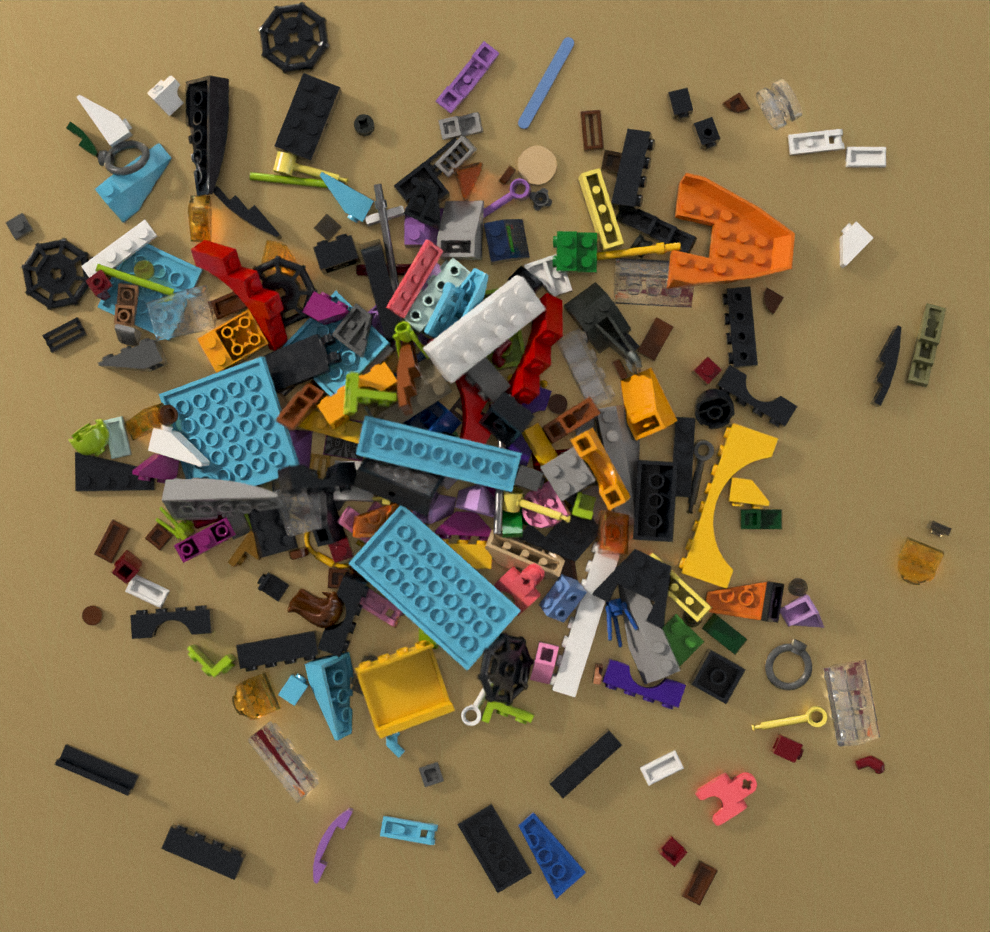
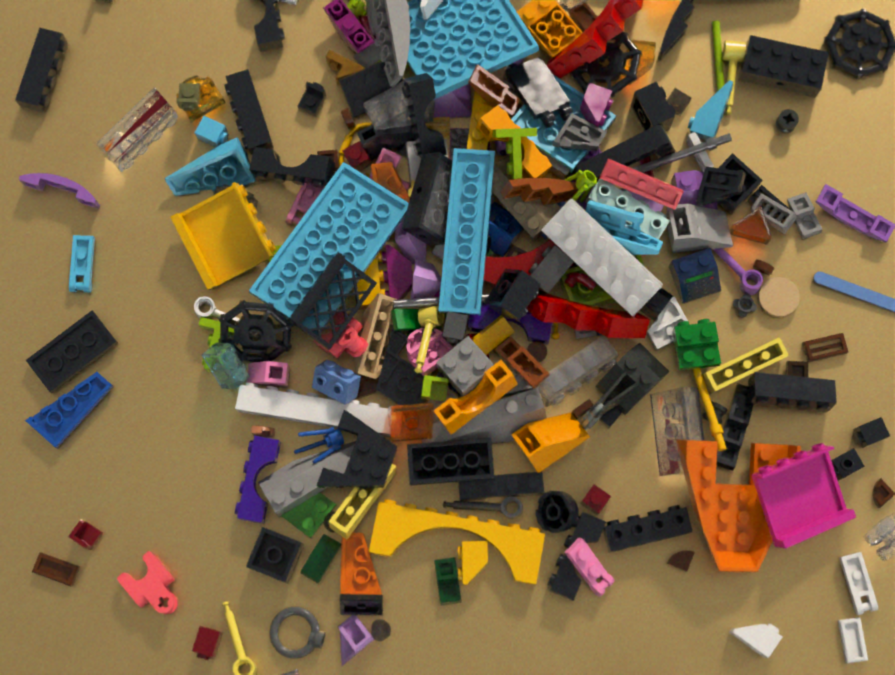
camera: 80 degrees right, 10 degrees down
lime bracket [187,644,236,677] -> none
reddish brown piece [287,589,344,628] -> none
medium azure arm [386,732,405,758] -> none
dark grey plate [419,761,444,787] -> none
black arch [549,728,622,798] -> none
reddish brown tile [637,317,674,361] -> none
white tile [640,750,684,786] -> none
none -> olive bracket [176,83,201,111]
none -> clear light blue brick [202,343,250,389]
none -> black fence [287,252,377,350]
none -> bright pink plate [564,538,615,597]
none -> dark pink panel [752,443,856,549]

